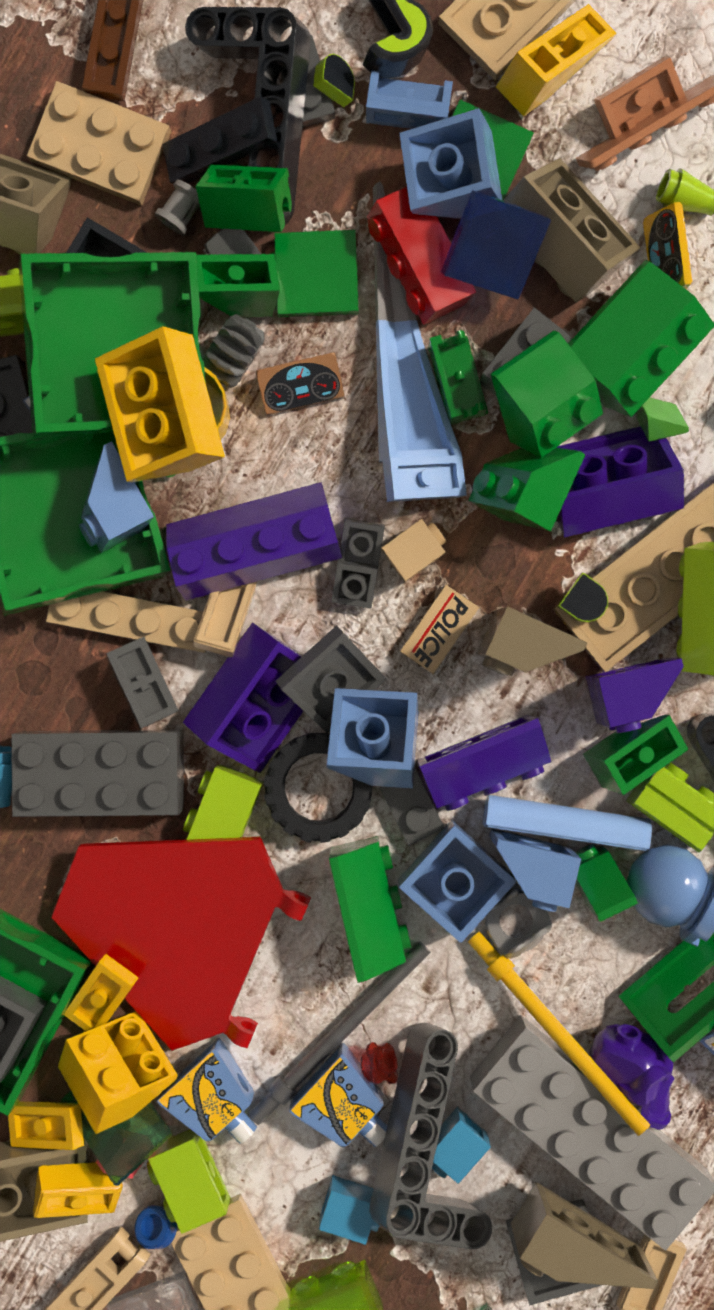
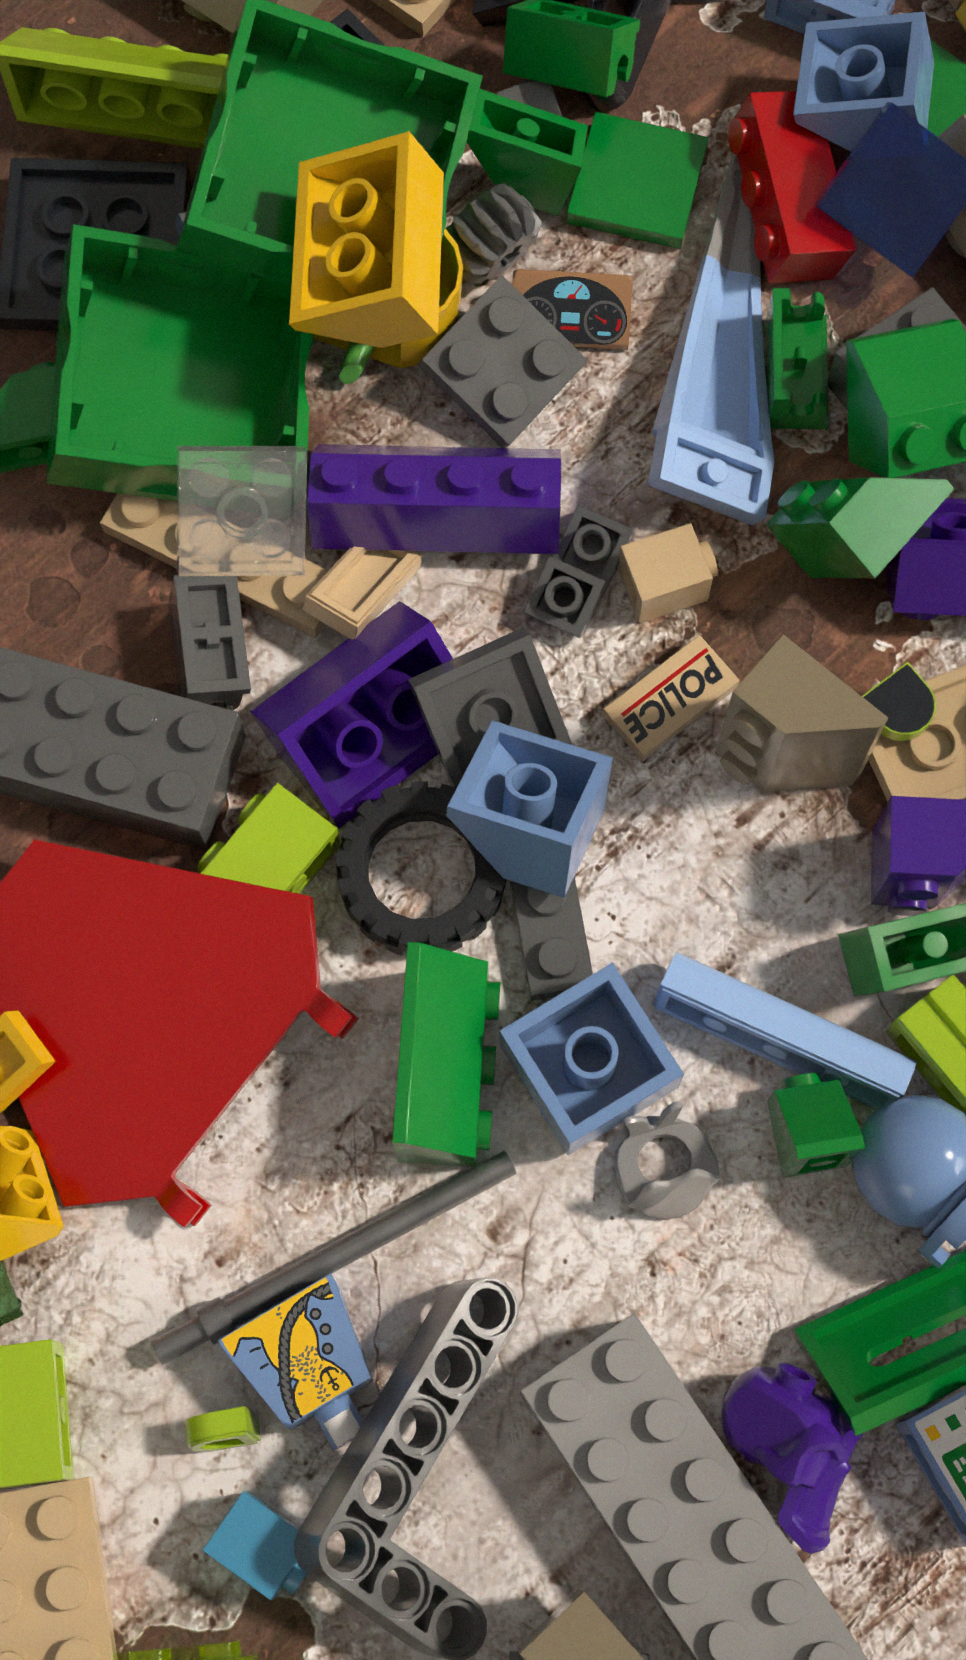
camera: 15 degrees right, 15 degrees down
medium blue slope [79,441,154,553] -> none
light grey bush [155,179,200,236] -> none
torso [157,1038,257,1144] -> none
clear red plate [361,1042,398,1085] -> none
dark purple slope [417,714,552,811] -> none
dark azure brick [432,1106,491,1184] -> none
yellow bar [468,931,650,1136] -> none
medium blue slope [489,828,581,912] -> none
none -> clear plate [177,446,307,576]
none -> lime tile [185,1406,261,1452]
none -> dark grey plate [417,275,588,448]

